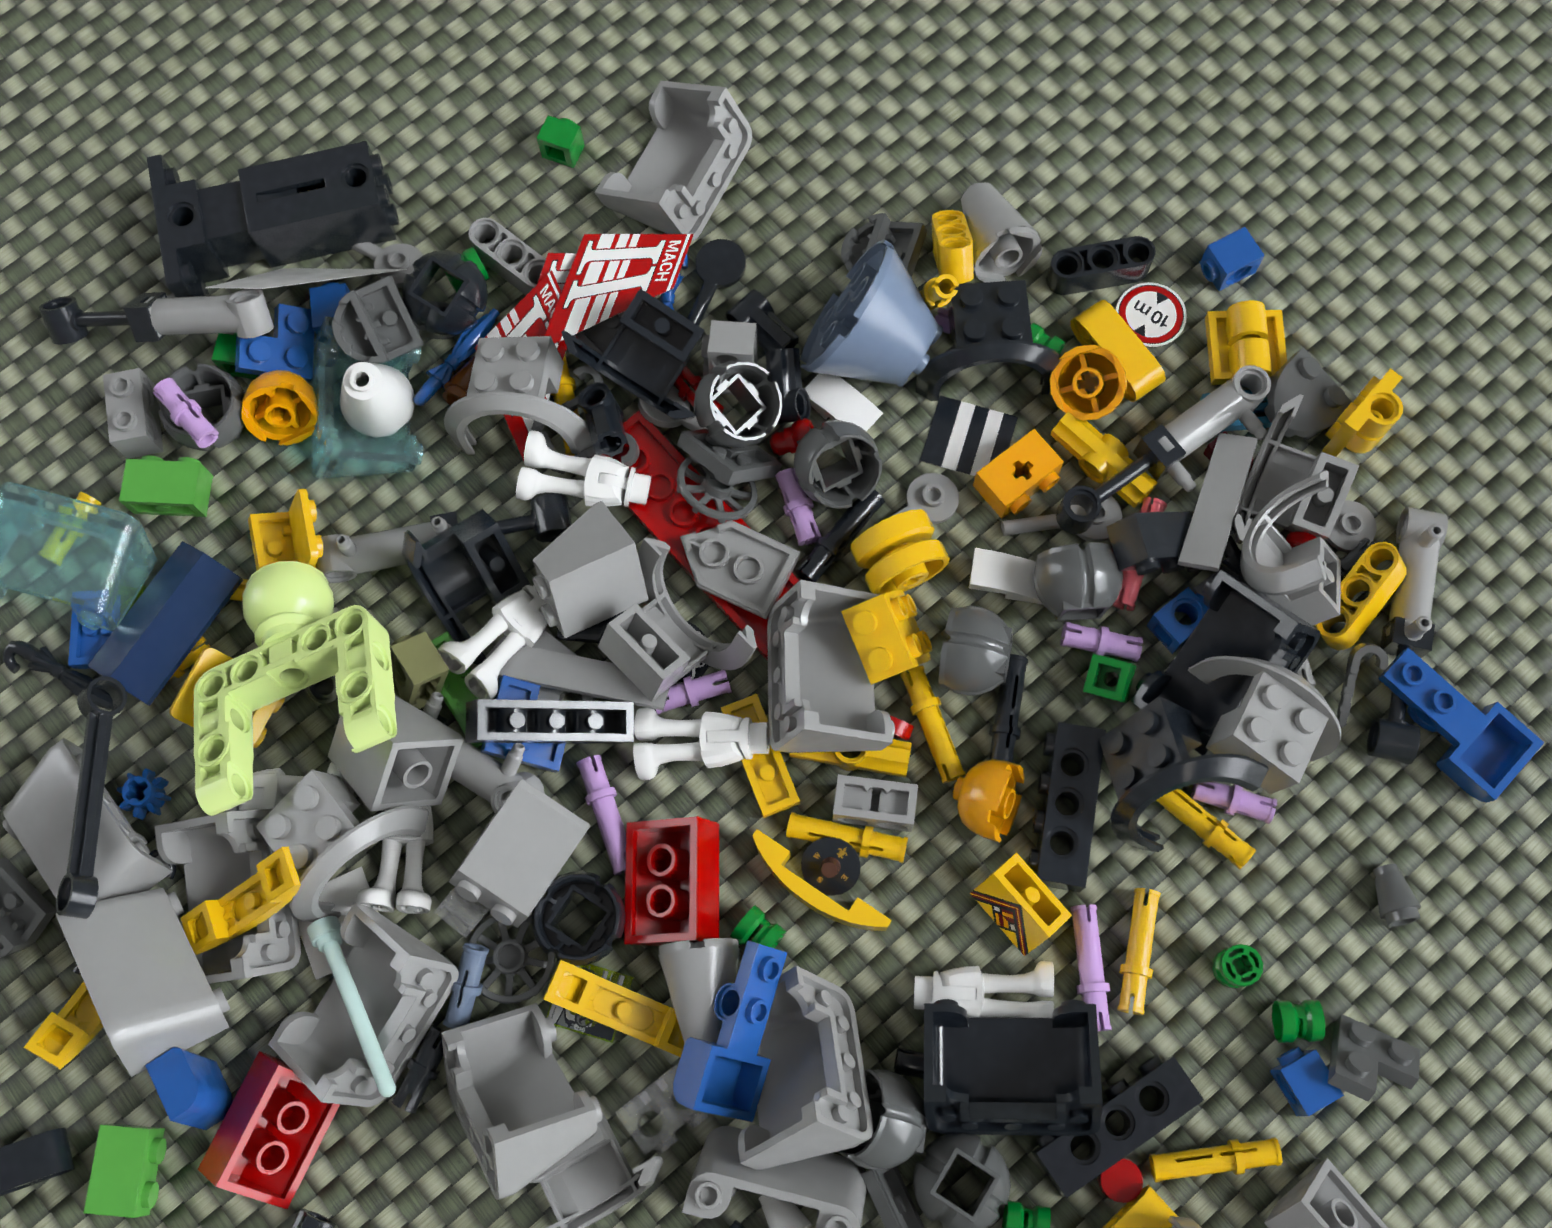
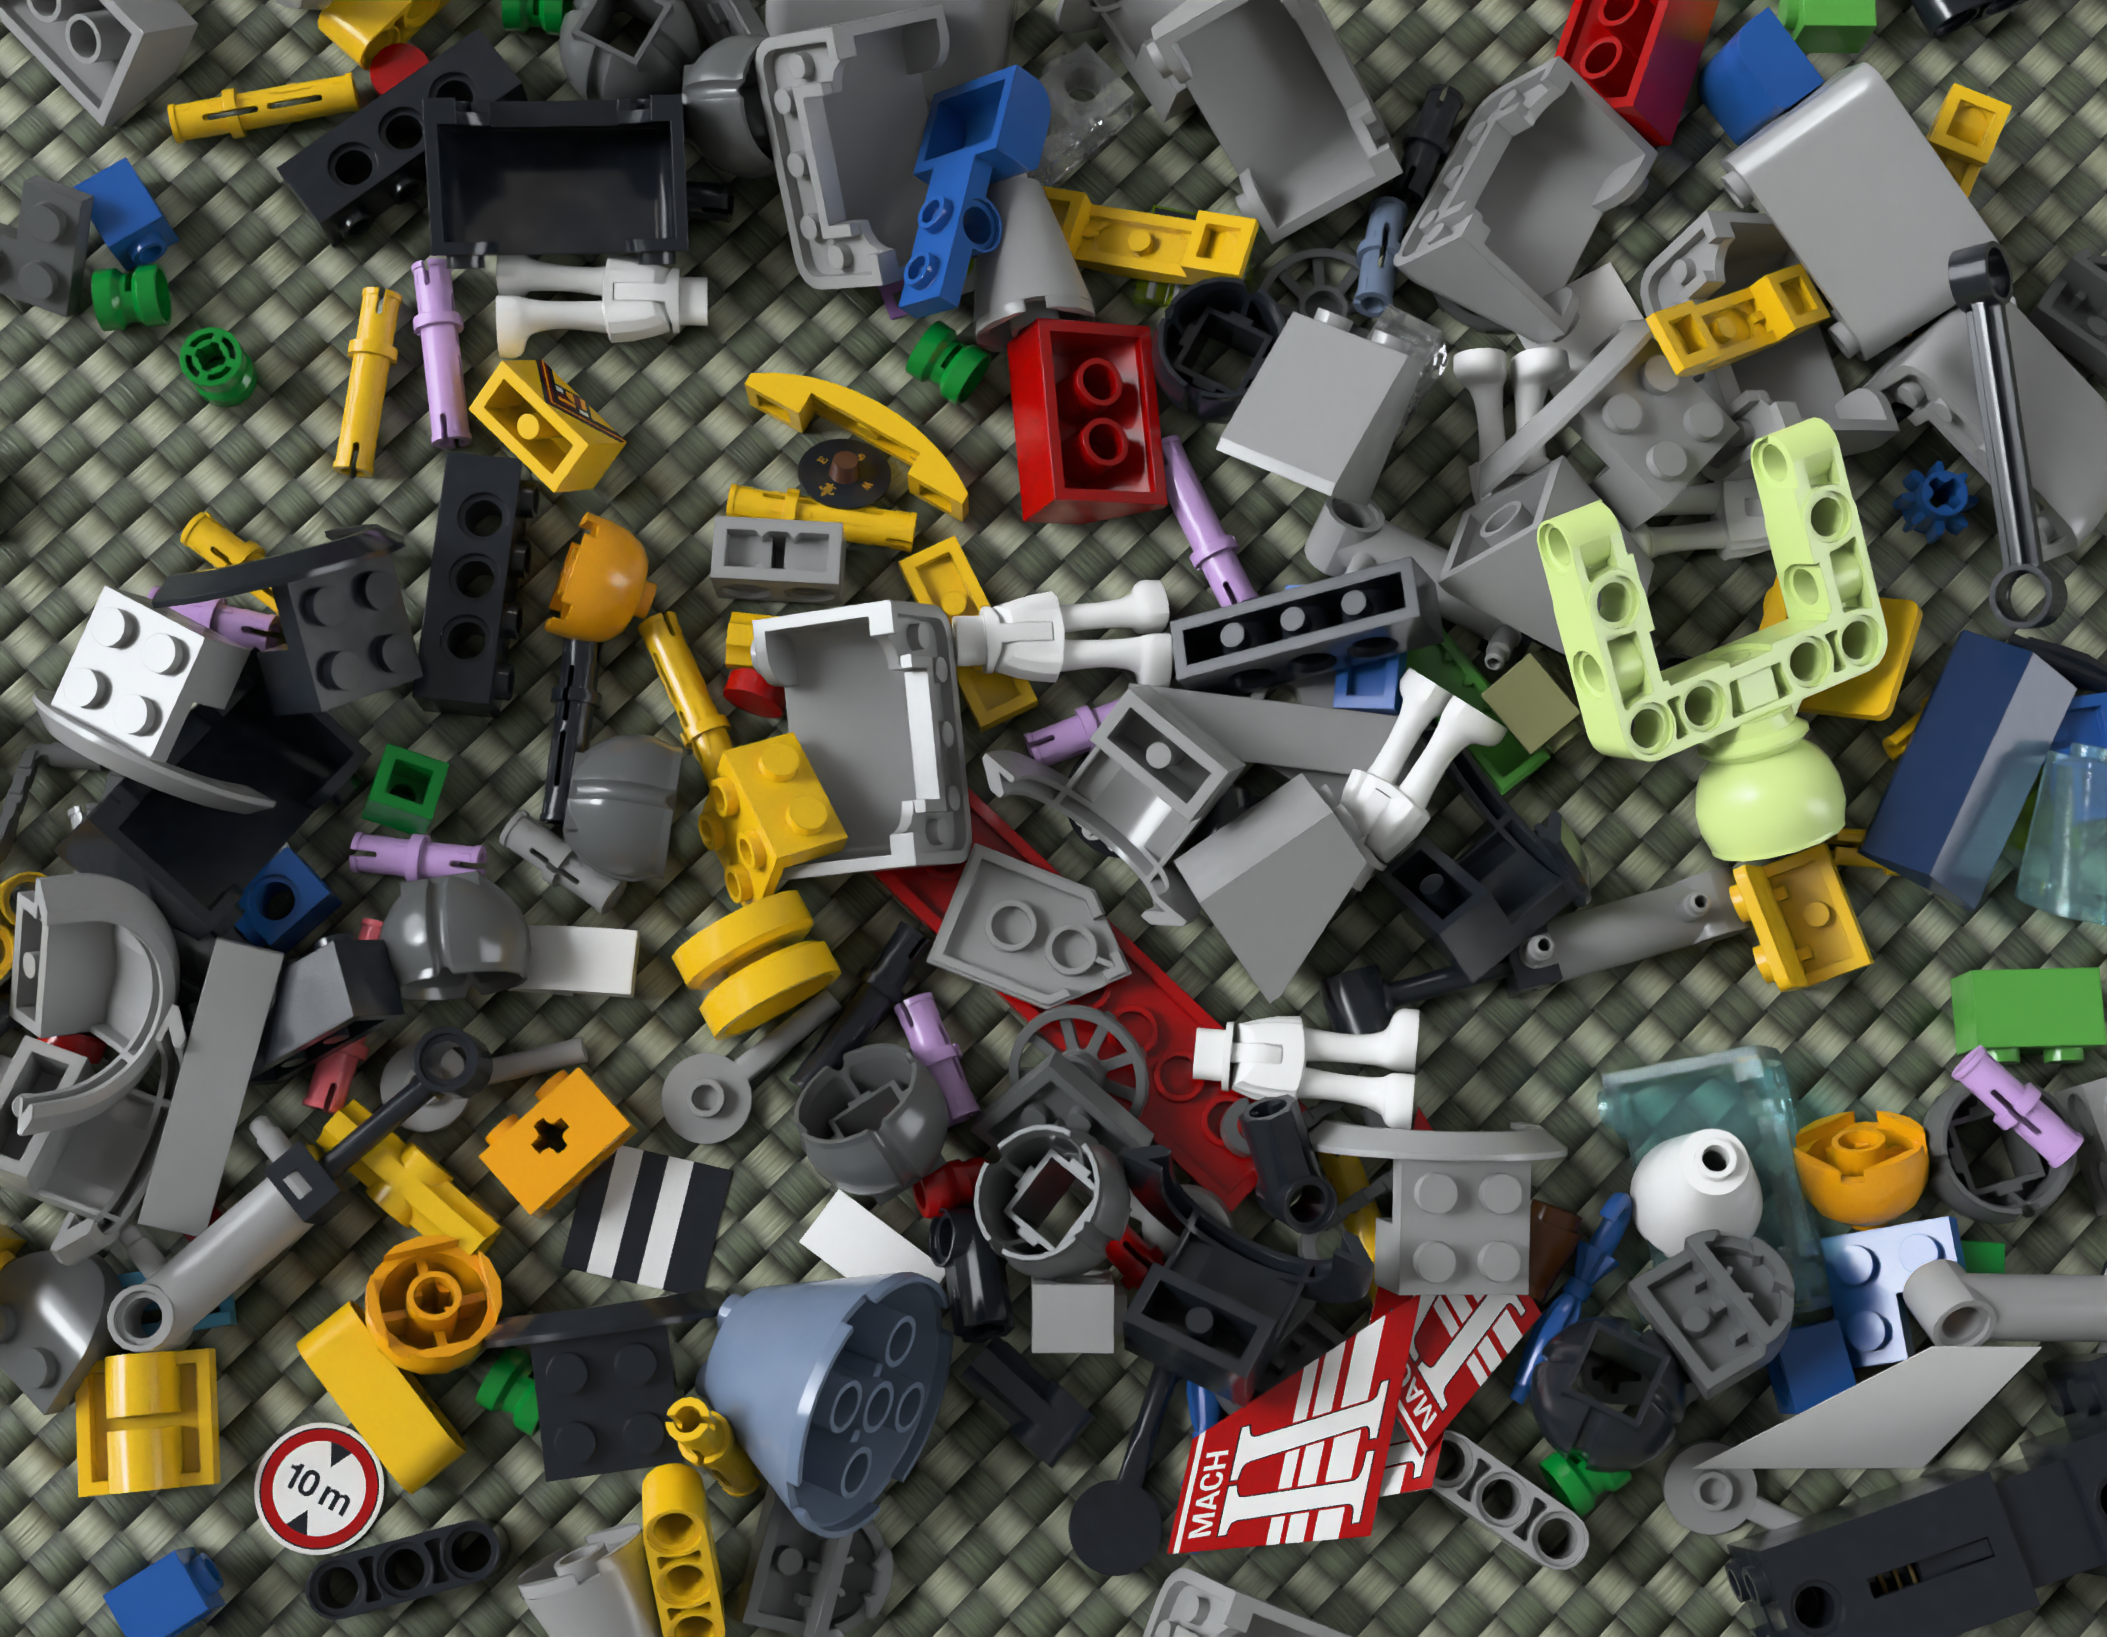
camera: 165 degrees right, 5 degrees up
light aqua piece [307,916,396,1097] -> none
none -> light grey pin [499,810,627,915]

